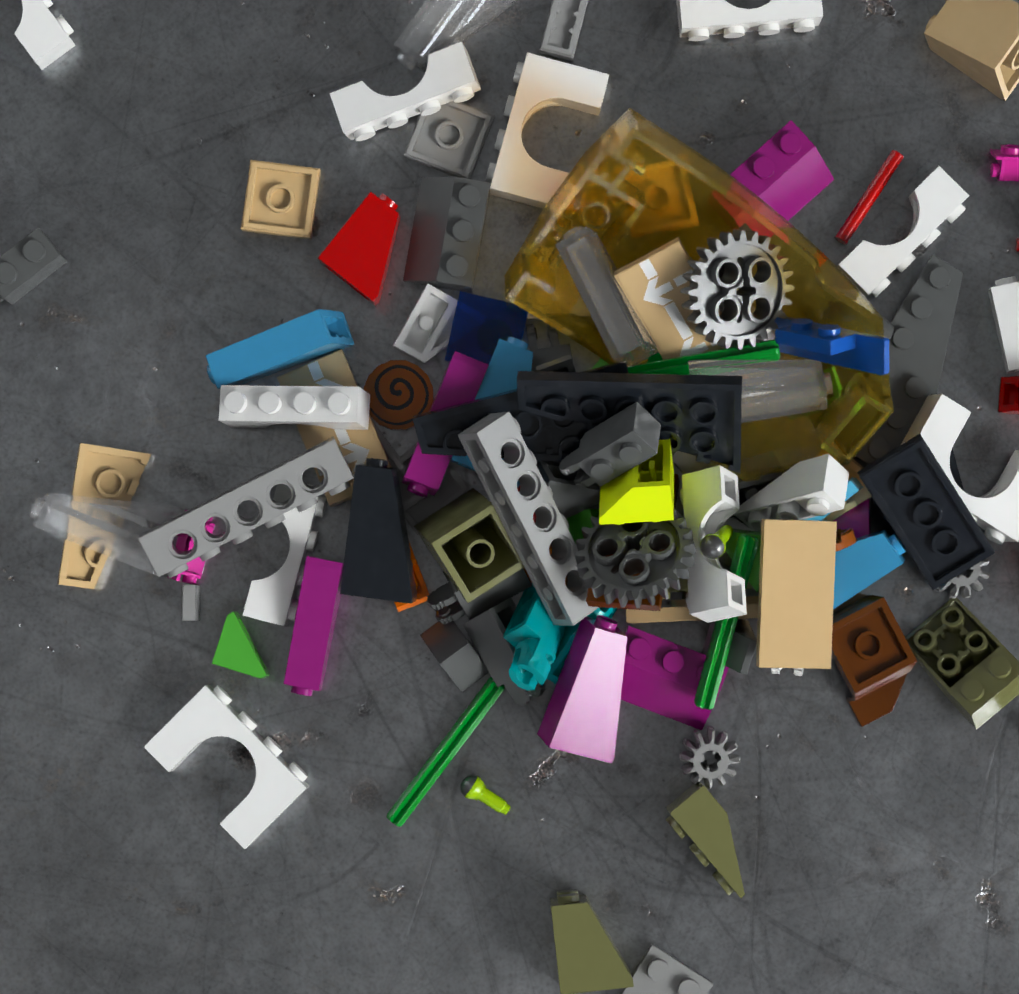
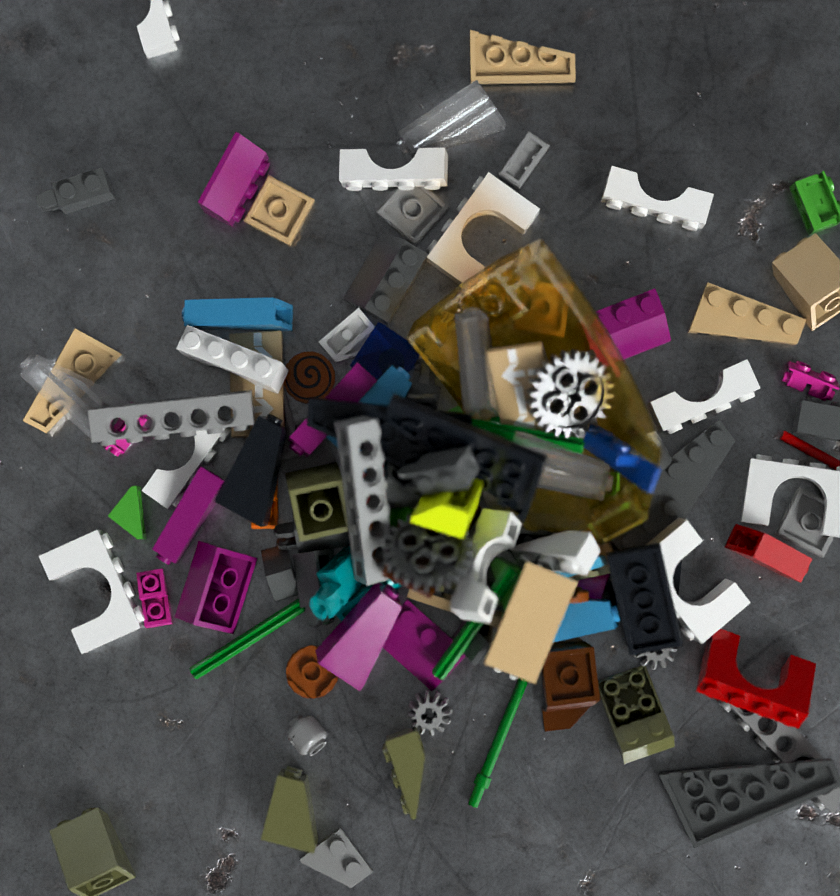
camera: 20 degrees right, 0 degrees up
light grey tile [181,585,200,621] -> none
red slope [318,192,400,307] -> none
lime piece [460,775,511,815] -> none
flat silver piece [701,525,733,559] -> none
red bar [834,150,904,245] -> none
none -> dark pink slope [136,568,173,629]
none -> magenta slope [175,541,257,634]
none -> magenta slope [198,132,270,227]
none -> dark orange tile [286,645,338,699]
none -> light grey head [287,715,327,756]
none -> green bar [468,678,528,808]
none -> tan wing [688,282,807,345]

